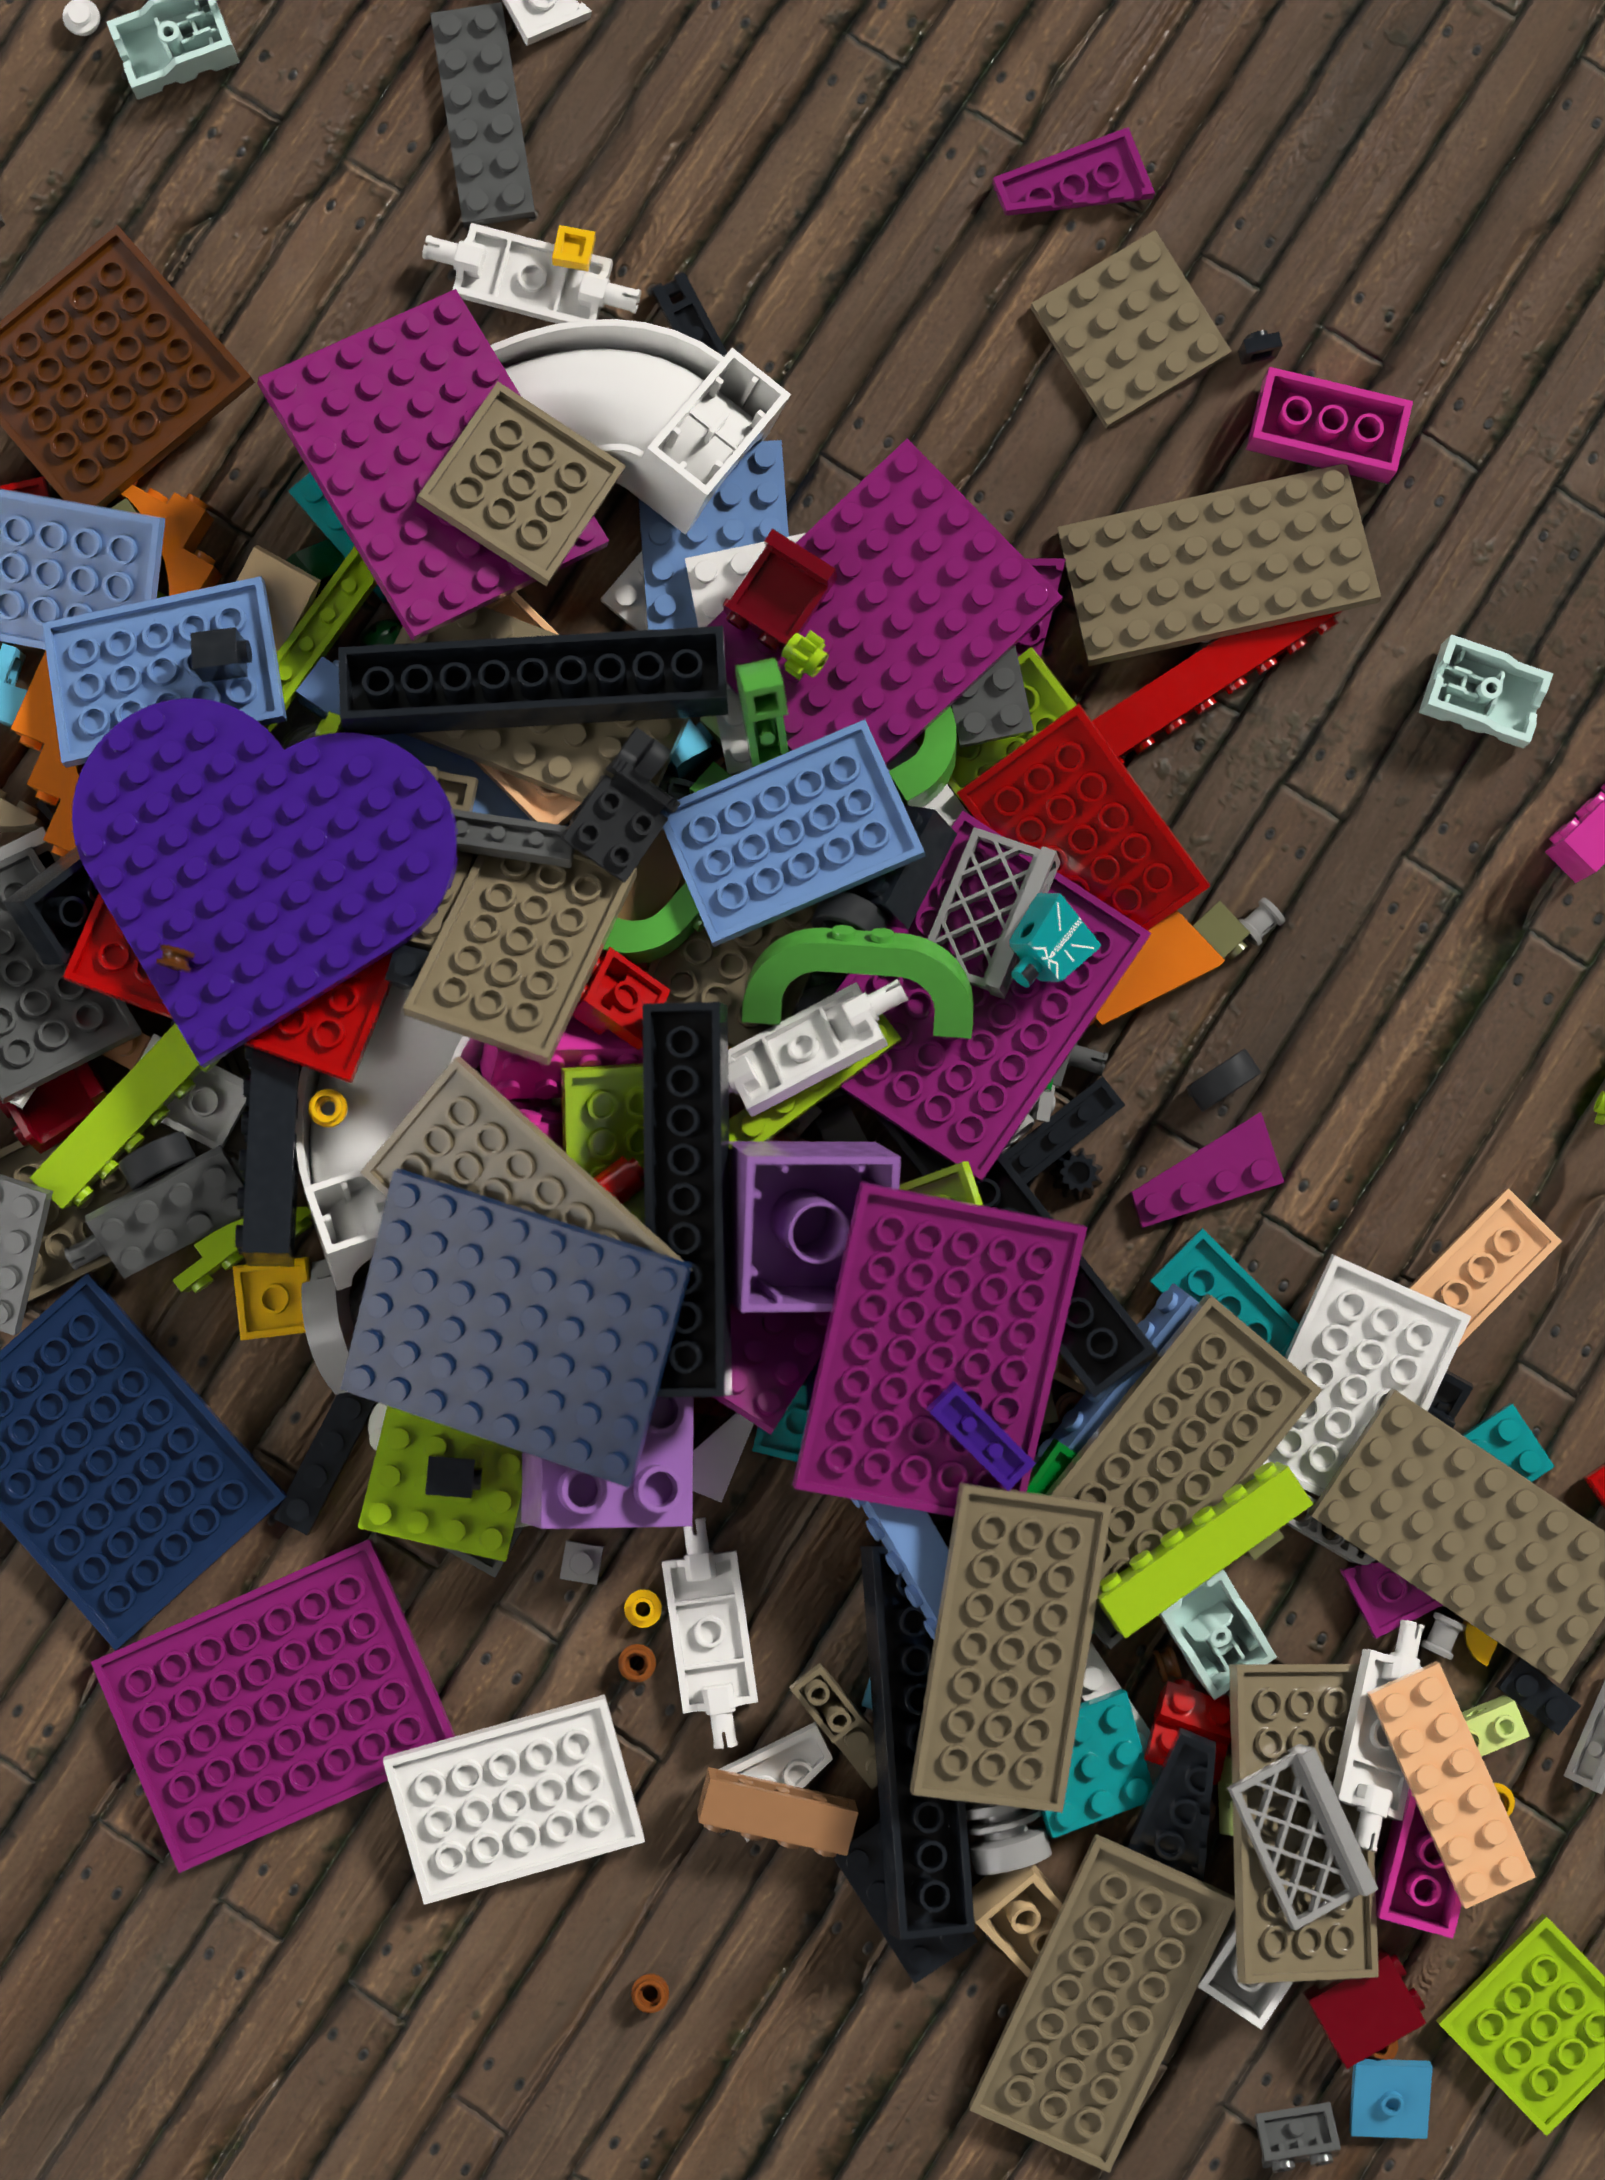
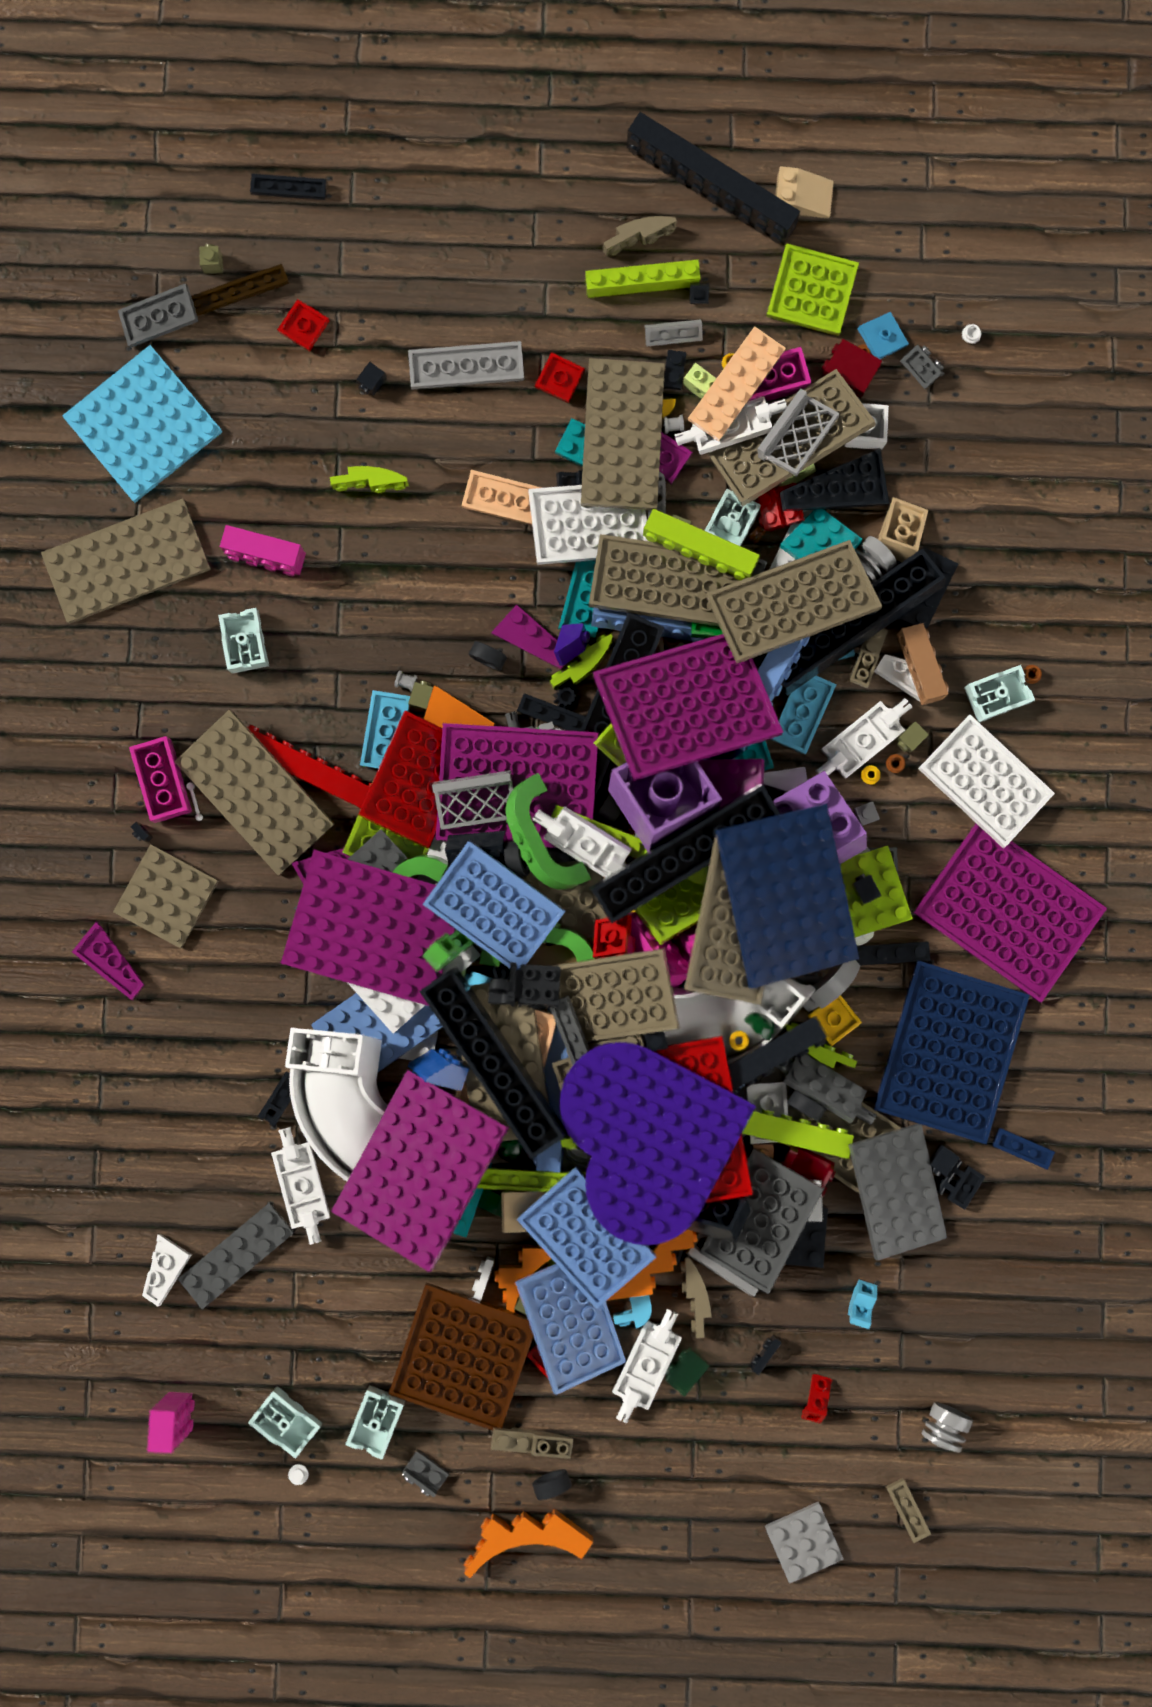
camera: 115 degrees left, 0 degrees up
reddish brown bush [156,944,195,973] -> none
black brick [190,627,252,682] -> none
dark tan plate [416,382,626,586] -> none
yellow plate [552,225,596,272] -> none
red brick [593,1156,644,1204] -> none
dark red panel [722,528,837,652] -> none
lime gear [781,630,829,680] -> none
dark purple plate [926,1381,1036,1491] -> none
dark tan plate [969,1834,1235,2173] -> none
teal torso [1009,893,1101,987] -> none
none -> white hinge [186,782,203,821]
none -> light aqua piece [346,1385,406,1460]
none -> medium azure plate [360,690,410,769]
none -> blue slope [408,1048,469,1091]
none -> white plate [471,1256,495,1301]
none -> lime slope [550,634,613,690]
none -> dark purple slope [554,623,590,666]
none -> dark green helmet [744,1012,774,1041]
none -> medium azure plate [770,676,837,755]
none -> olive brick [896,721,929,753]
none -> light aqua piece [964,665,1035,723]

